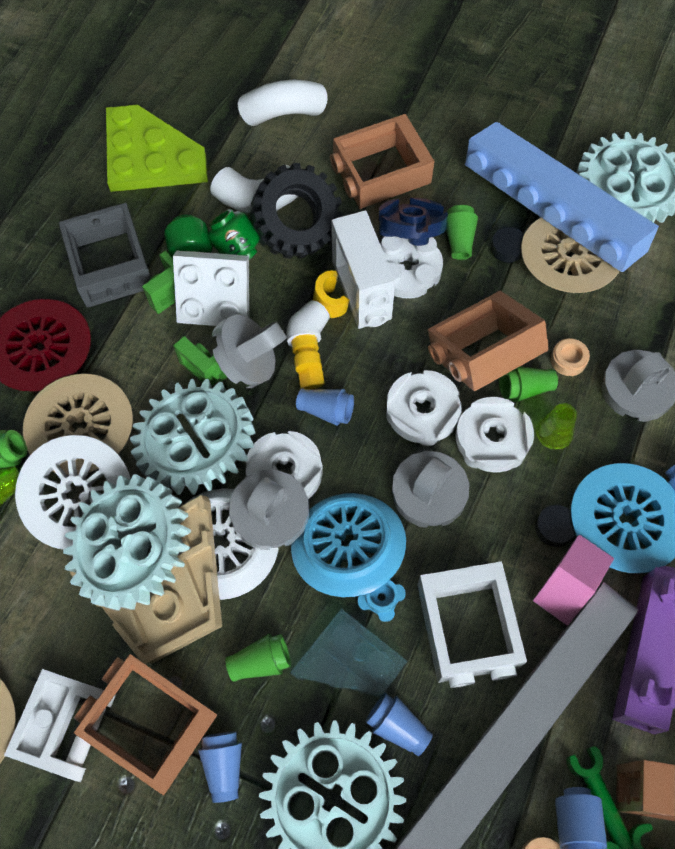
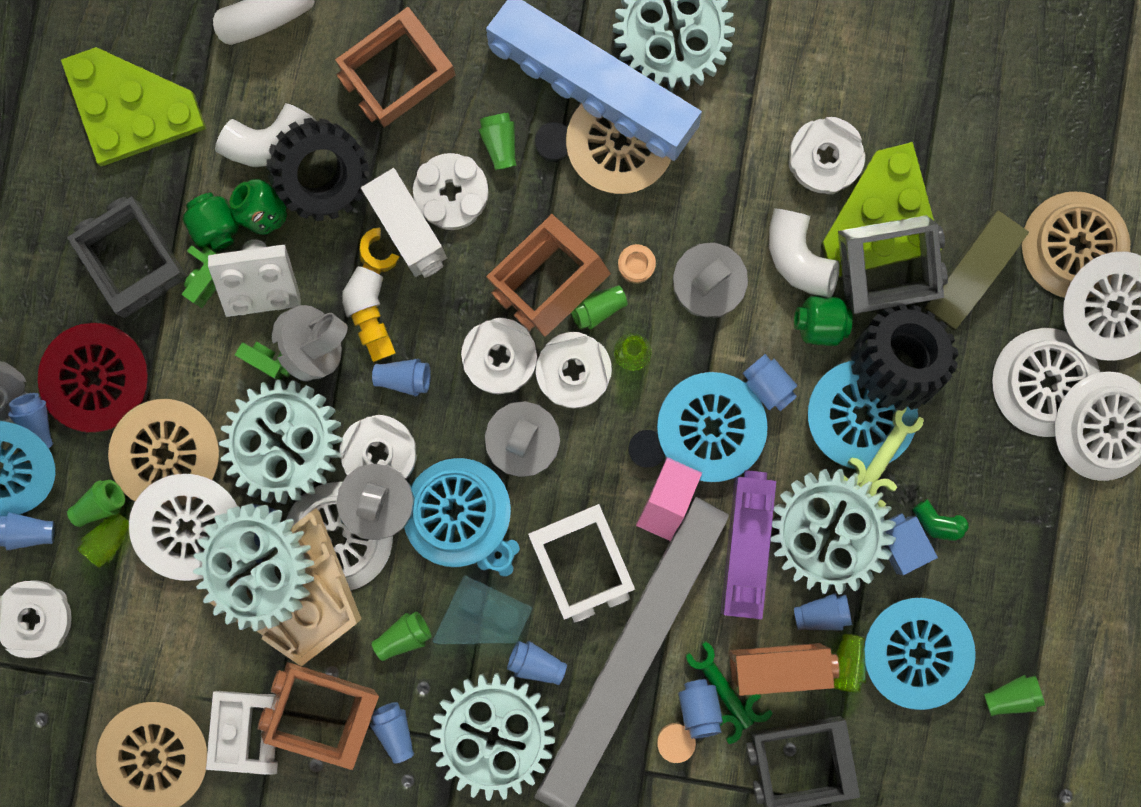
camera: 15 degrees left, 20 degrees up
dark blue plate [378,198,448,246] -> none

